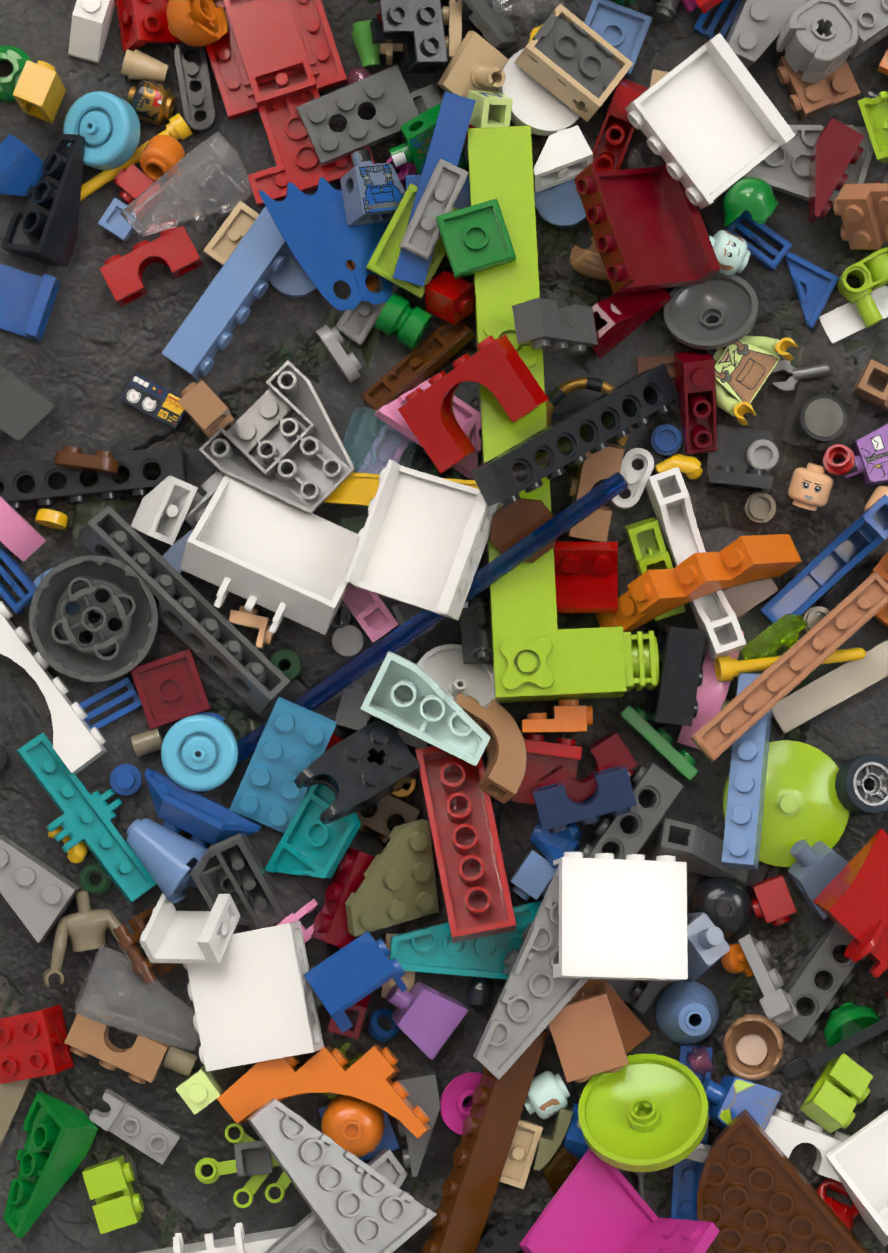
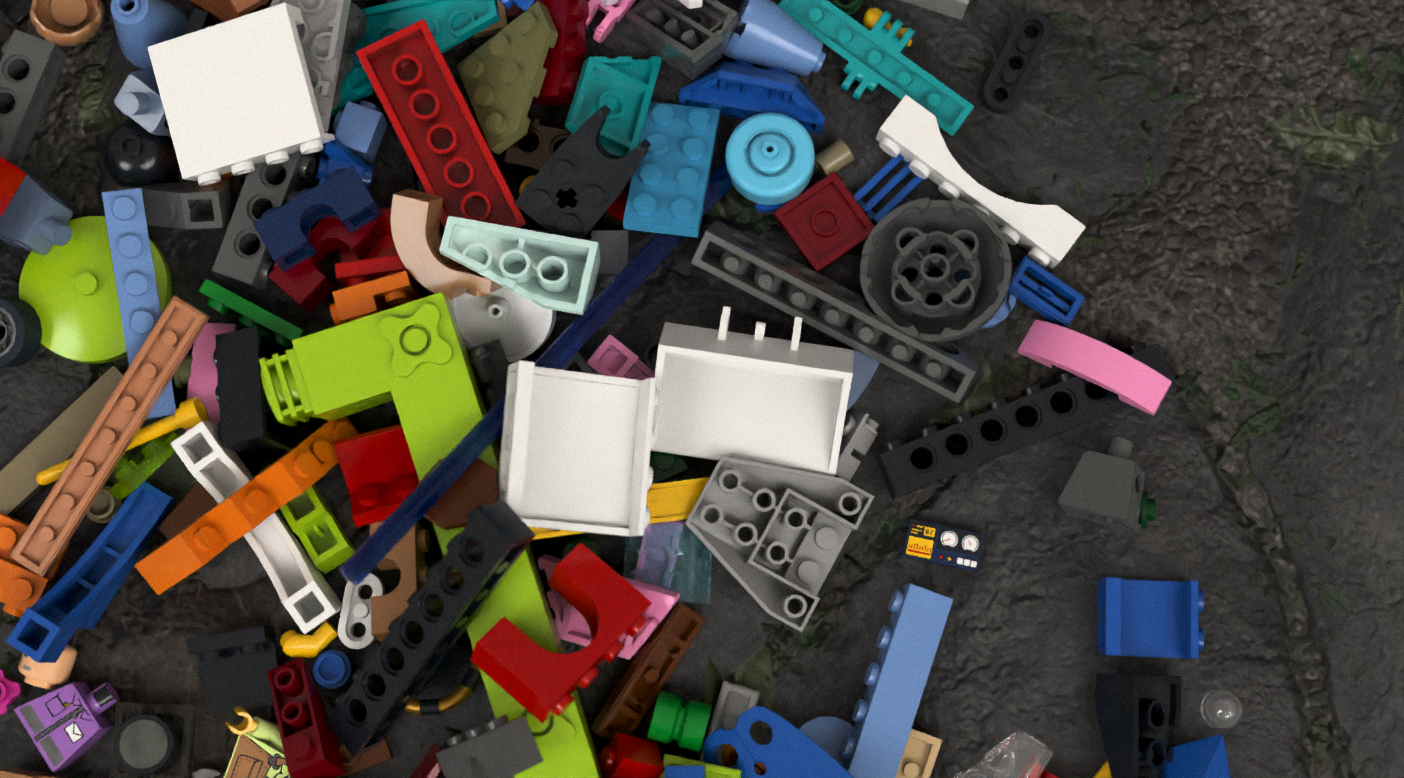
camera: 165 degrees right, 5 degrees down
yellow tile [35,508,68,530] -> none
reddish brown plate [54,446,119,474] -> none
medium blue plate [98,197,142,243] -> none
red arch [99,226,203,308] -> none
blue plate [110,764,142,795] -> none
white slope [131,475,198,545] -> none
medium nougat arch [178,380,236,439] -> none
light nougat bracket [229,606,273,650] -> none
dark green plate [270,650,301,680] -> none
light grey plate [315,325,362,383] -> none
light grey tile [332,625,364,657] -> none
orange piece [721,944,754,977] -> none
light grey plate [738,934,799,1026] -> none
dark tan plate [744,492,776,524] -> none
light grey tile [746,439,779,472] -> none
red brick [749,875,797,926] -> none
light nougat head [788,462,833,511] -> none
red plate [823,444,855,475] -> none

